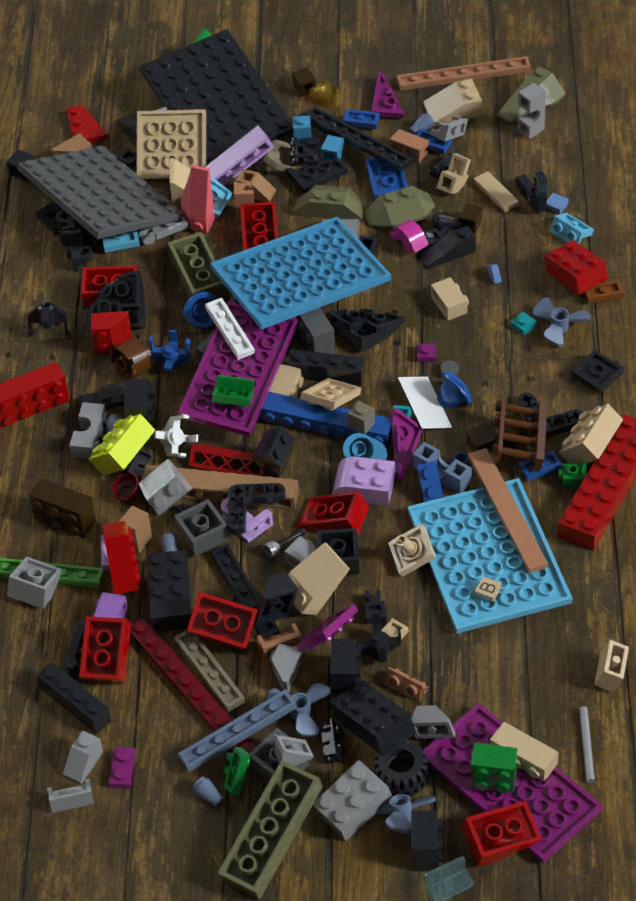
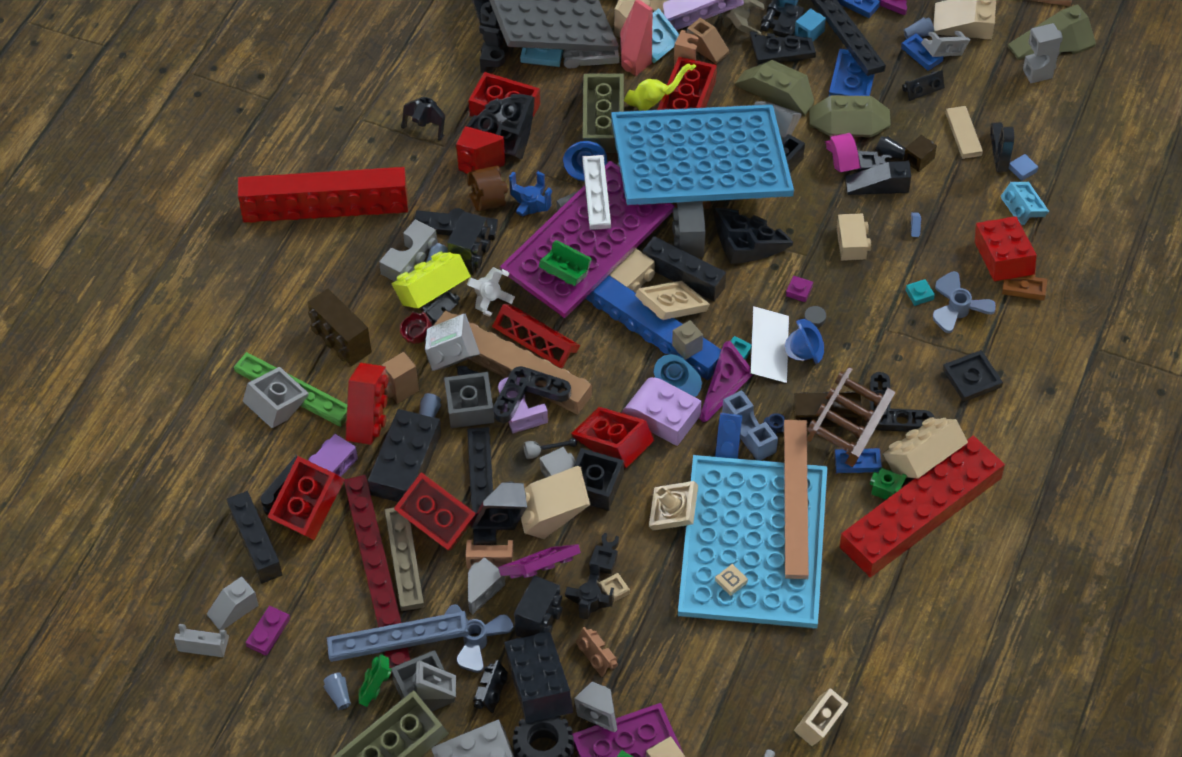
camera: 20 degrees right, 5 degrees up
black slope [252,426,294,478] -> none
nougat hinge [390,129,429,164] -> none
tan brick [437,153,471,194] -> none
none -> neon yellow animal [624,64,696,111]

